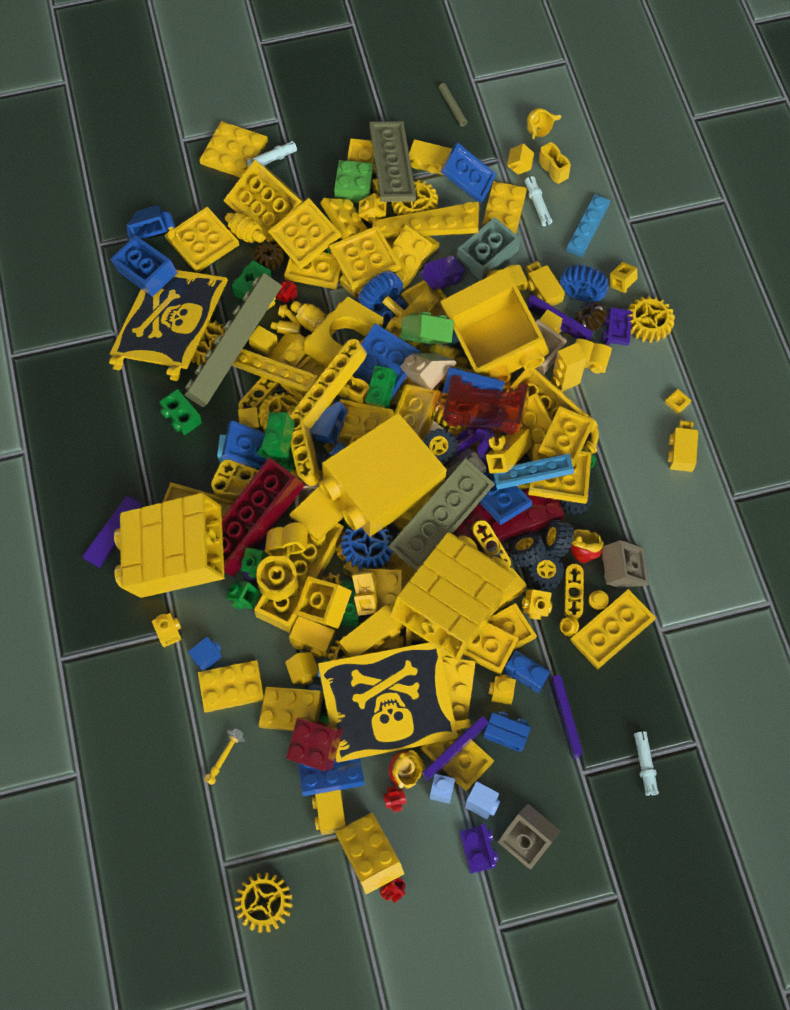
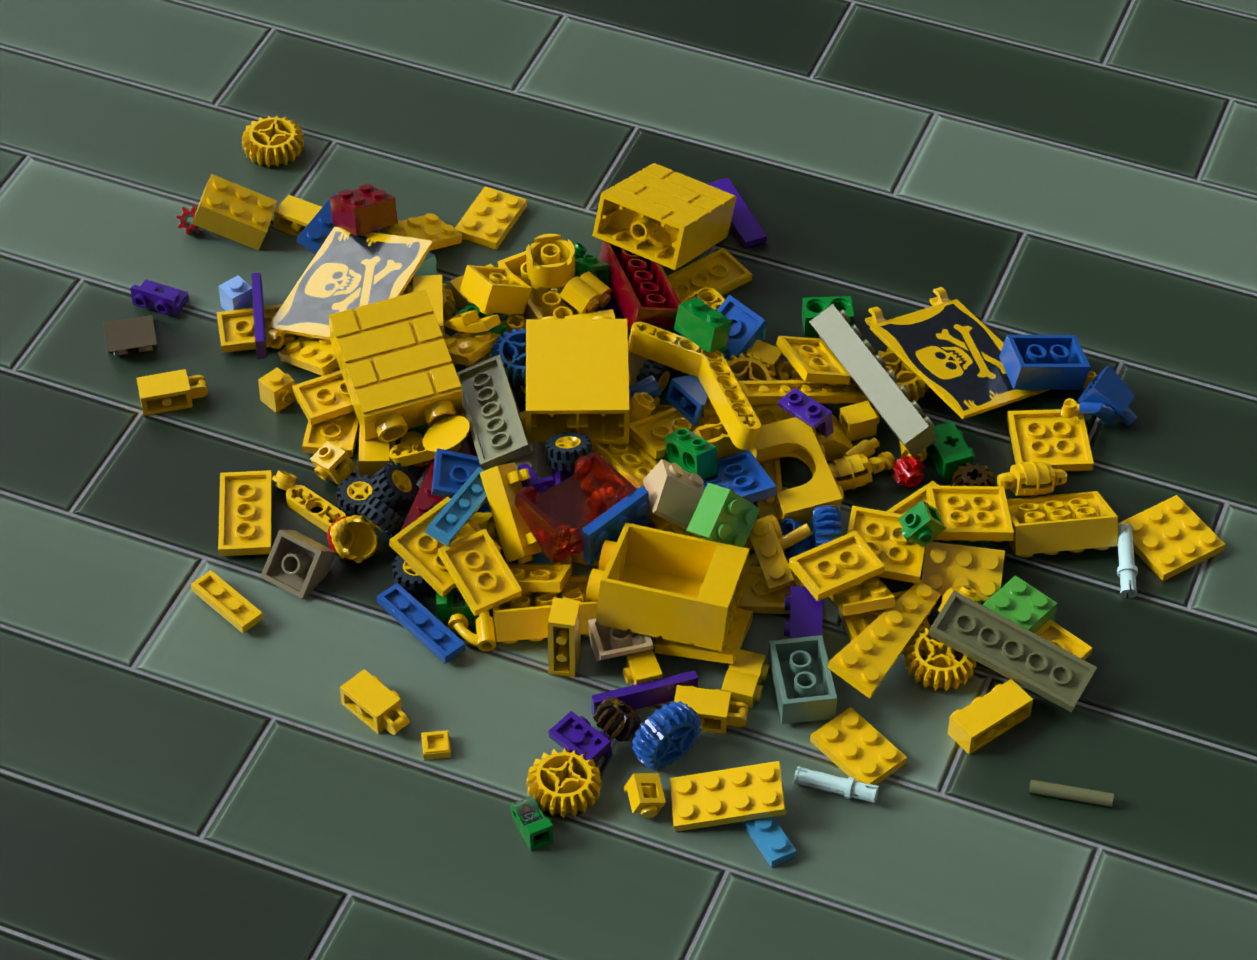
camera: 125 degrees right, 20 degrees down
yellow brick [152,613,182,647] -> none
blue brick [188,637,222,671] -> none
yellow piece [204,728,245,785] -> none
yellow brick [285,652,319,685] -> none
red gear [383,785,407,813] -> none
yellow hair [388,750,426,789] -> none
blue plate [440,143,497,203] -> none
light blue brick [465,781,500,819] -> none
blue brick [483,711,531,753] -> none
blue brick [504,651,550,694] -> none
yellow brick [507,144,534,175] -> none
yellow hair [527,108,561,139] -> none
yellow brick [539,142,571,184] -> none
dark purple tile [551,675,582,759] -> none
yellow brick [575,339,612,374] -> none
yellow plate [589,590,609,610] -> none
light aqua pin [634,731,659,796] -> none
none -> yellow brick [136,369,208,416]
none -> yellow plate [191,570,263,634]
none -> blue plate [377,583,466,664]
none -> yellow piece [423,416,470,452]
none -> green leg [510,796,554,851]
none -> yellow plate [670,761,786,832]
none -> yellow plate [776,336,851,386]
none -> dark purple bracket [778,388,834,438]
none -> yellow plate [788,531,885,601]
none -> green brick [899,500,946,547]

